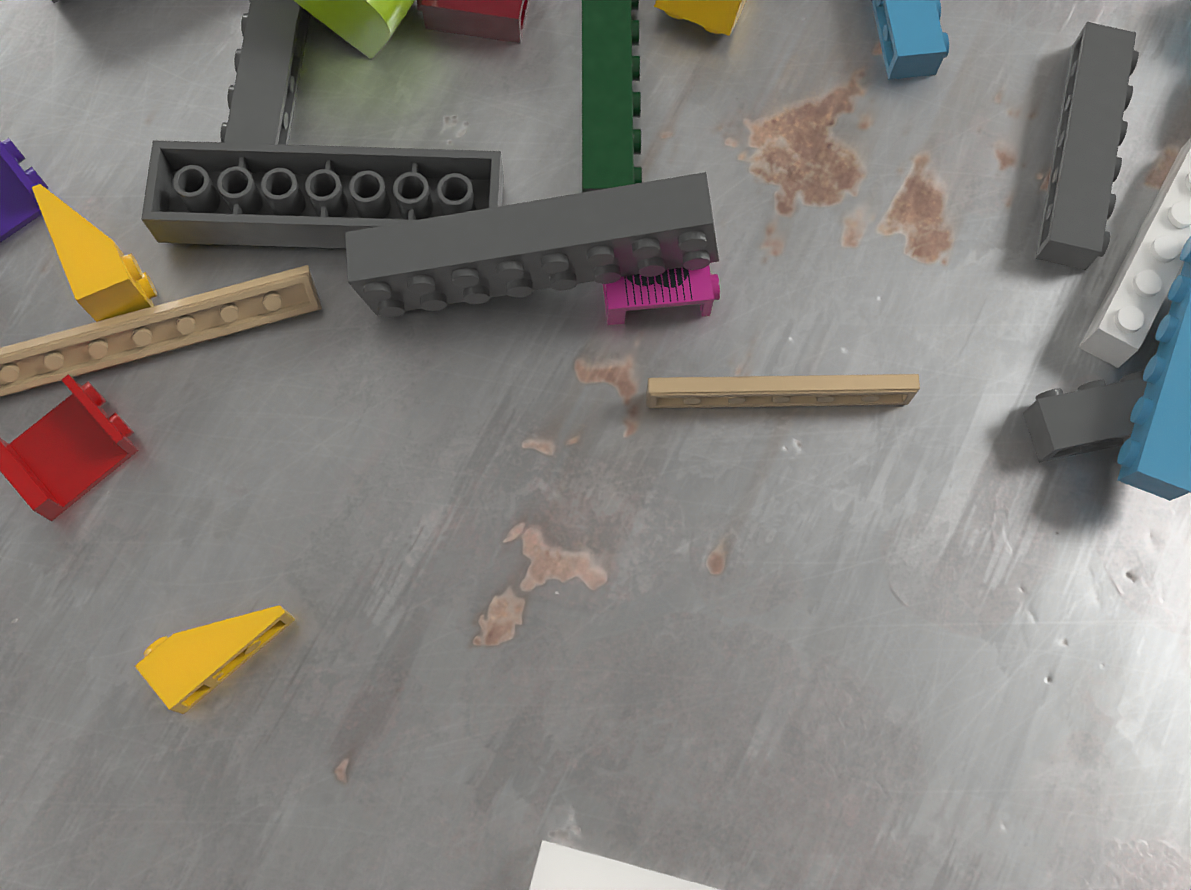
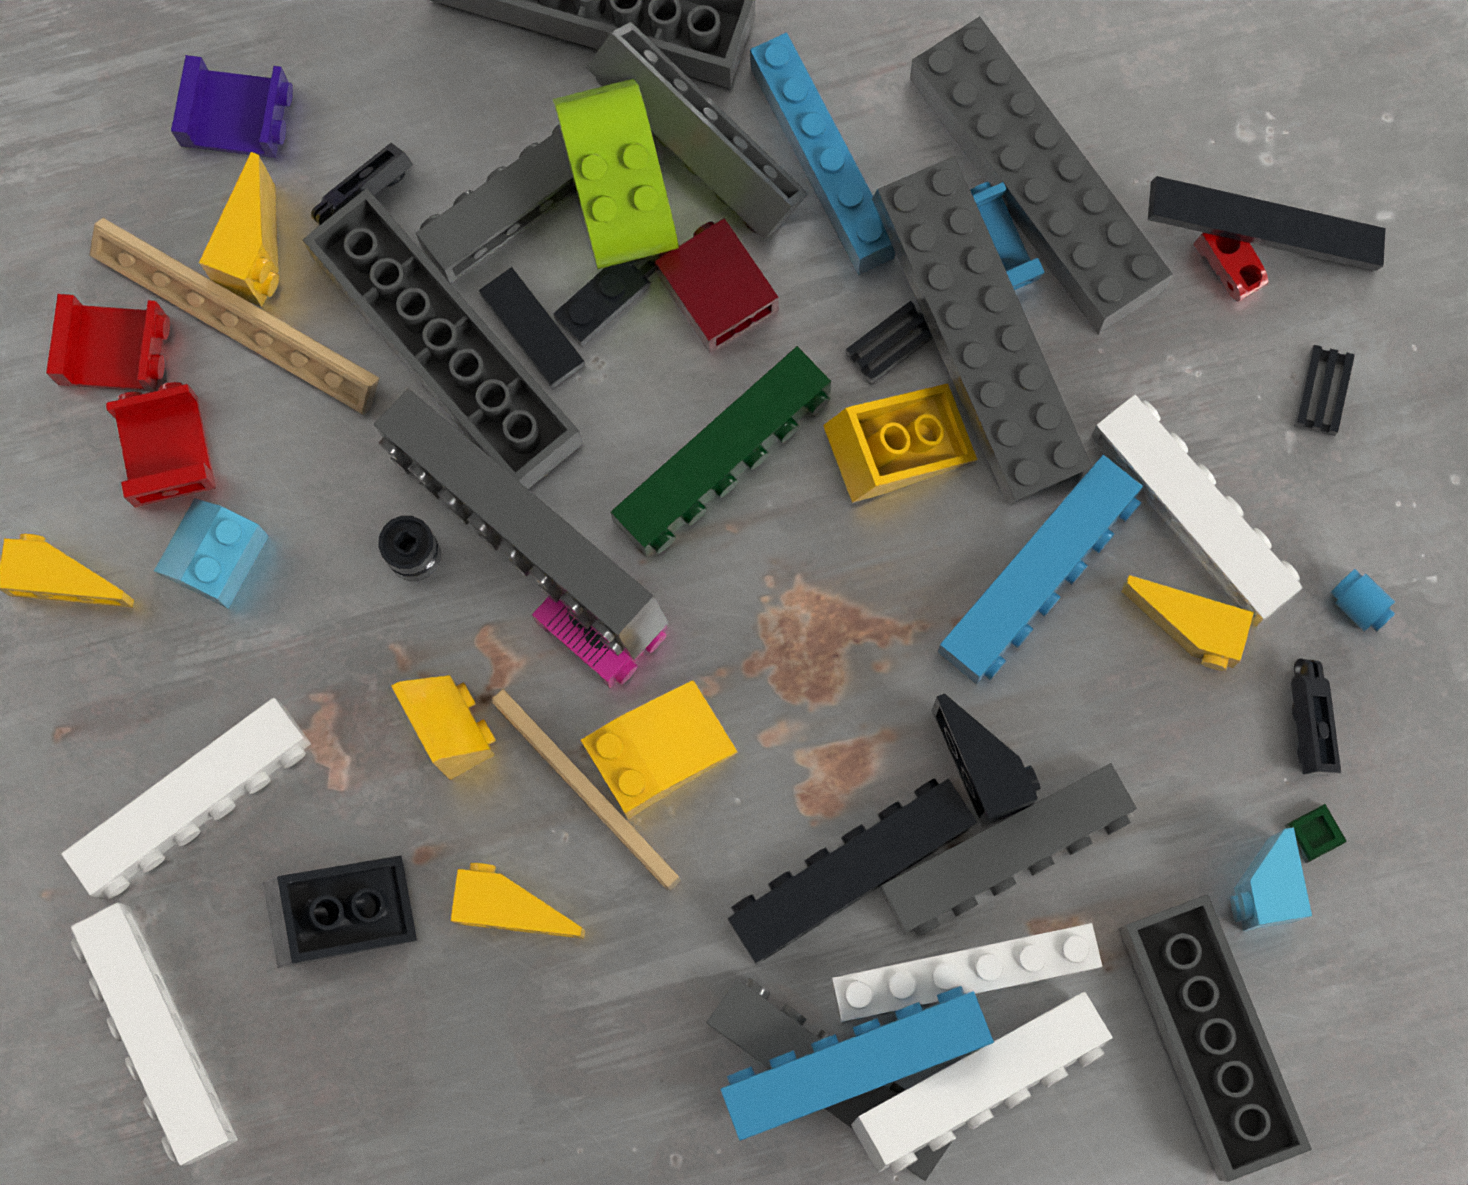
camera: 55 degrees right, 5 degrees up
none -> white brick [61,697,311,899]
none -> red panel [106,382,216,508]
none -> medium azure slope [154,498,269,609]
none -> black slope [263,855,417,969]
none -> black hinge [311,143,413,225]
none -> black wheel [378,516,441,581]
none -> yellow slope [391,675,496,780]
none -> yellow slope [451,863,585,939]
none -> black tile [479,267,585,389]
none -> black hinge [553,257,656,347]
none -> yellow slope [581,680,738,819]
none -> black brick [728,778,977,966]
none -> black slope [932,693,1041,828]

